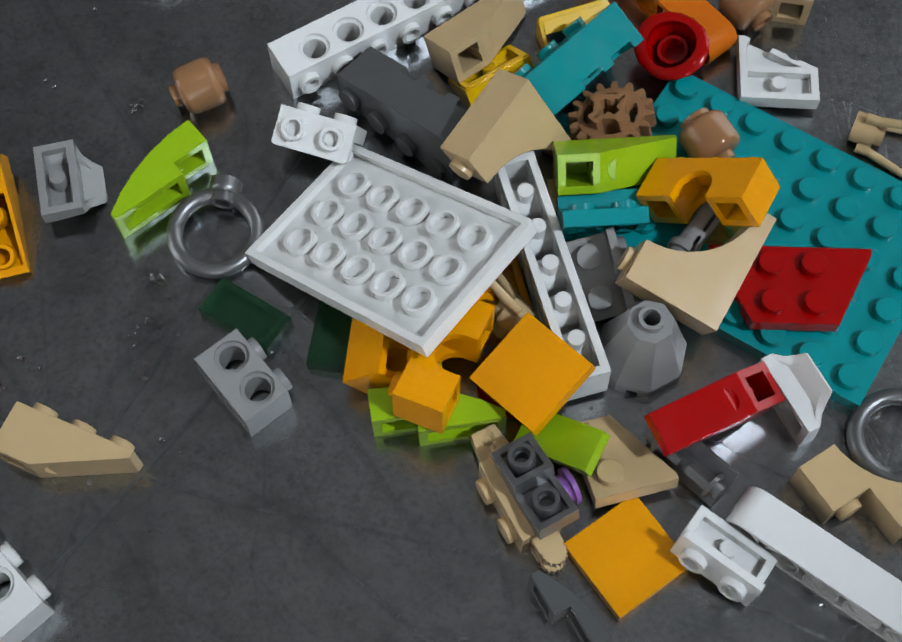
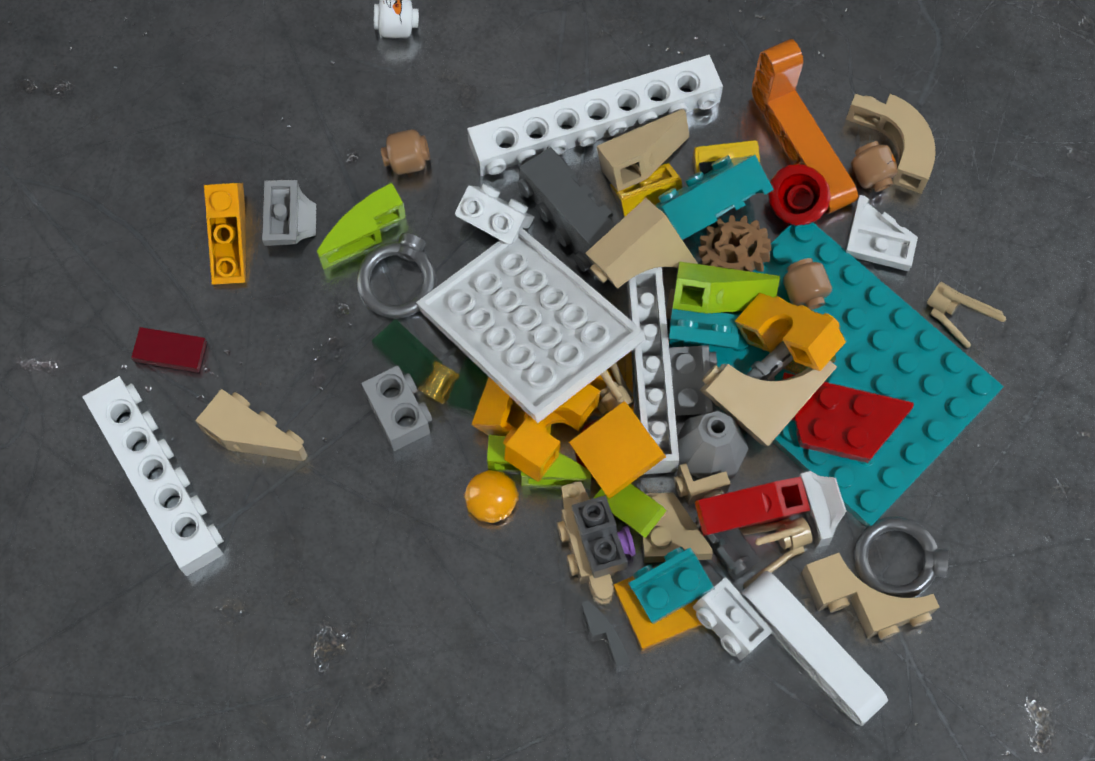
camera: 10 degrees right, 5 degrees up
none -> clear yellow bush [417,361,460,405]
none -> light orange hair [464,470,519,523]
none -> teal bracket [628,547,715,624]
none -> tan bracket [674,463,731,506]
none -> tan plant [739,517,812,589]

